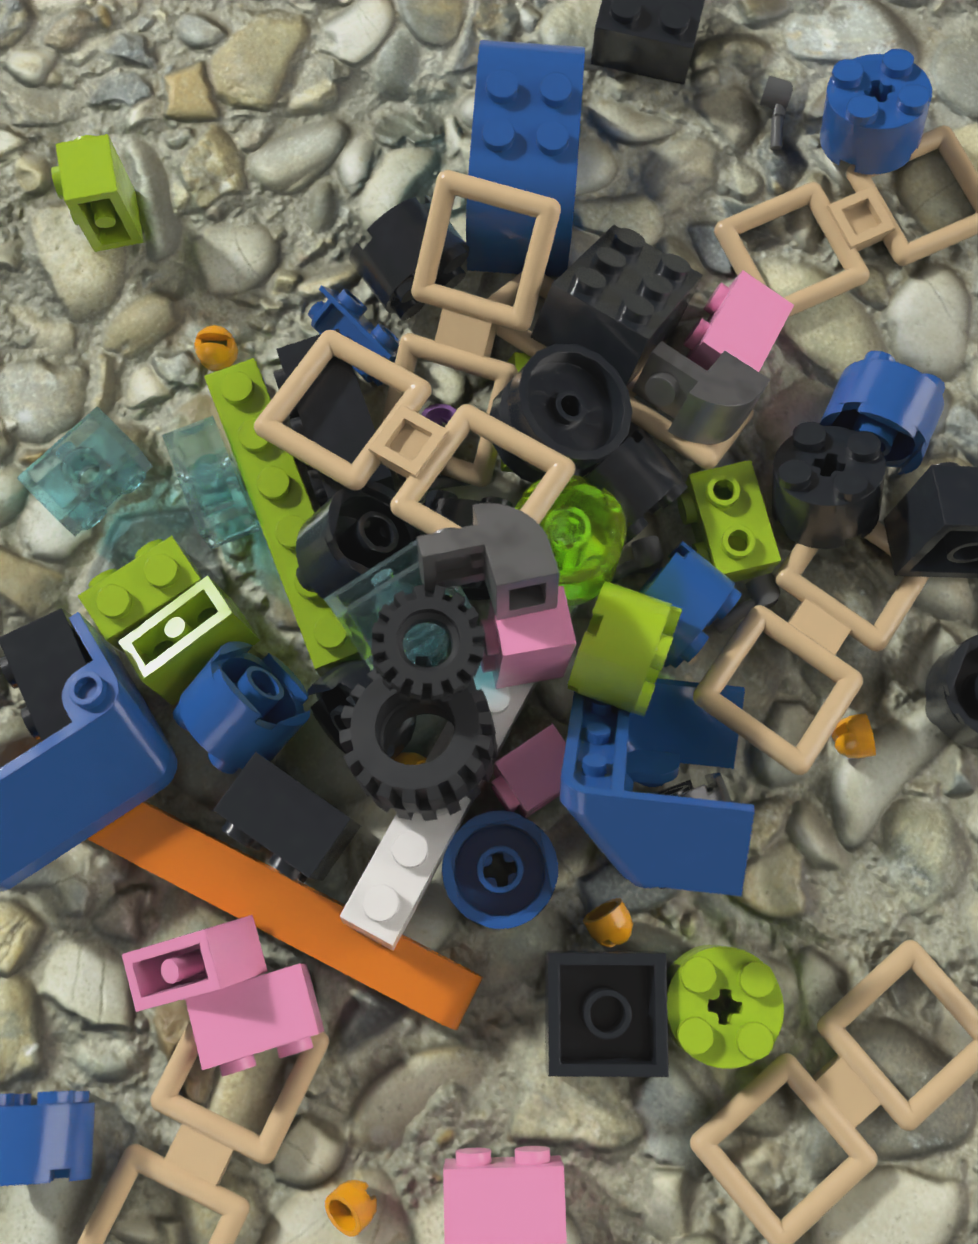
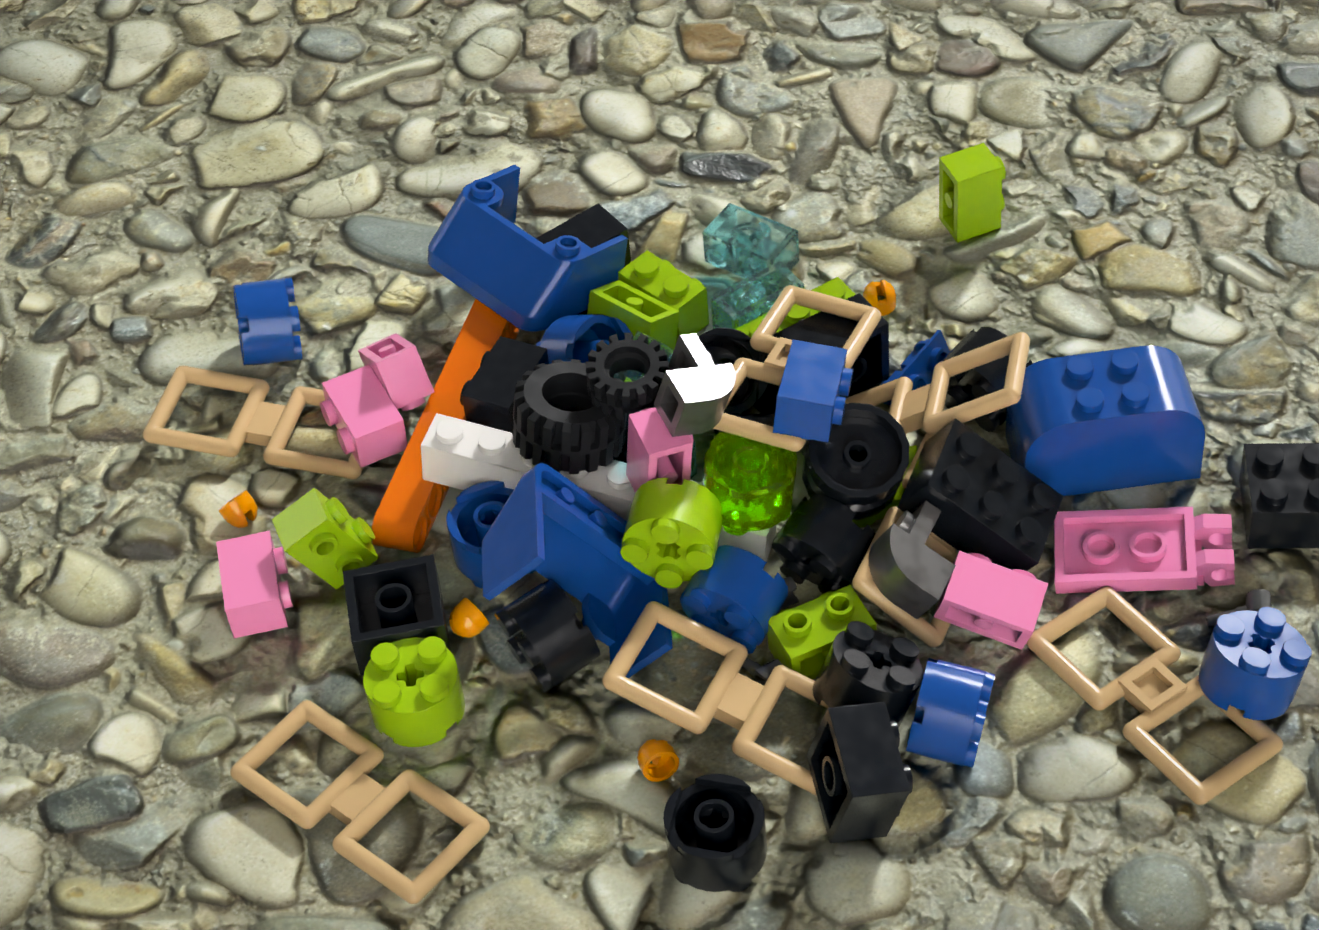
camera: 85 degrees right, 30 degrees down
none -> lime brick [272,488,379,590]
none -> blue brick [773,339,853,442]
none -> bright pink tile [1054,507,1235,594]

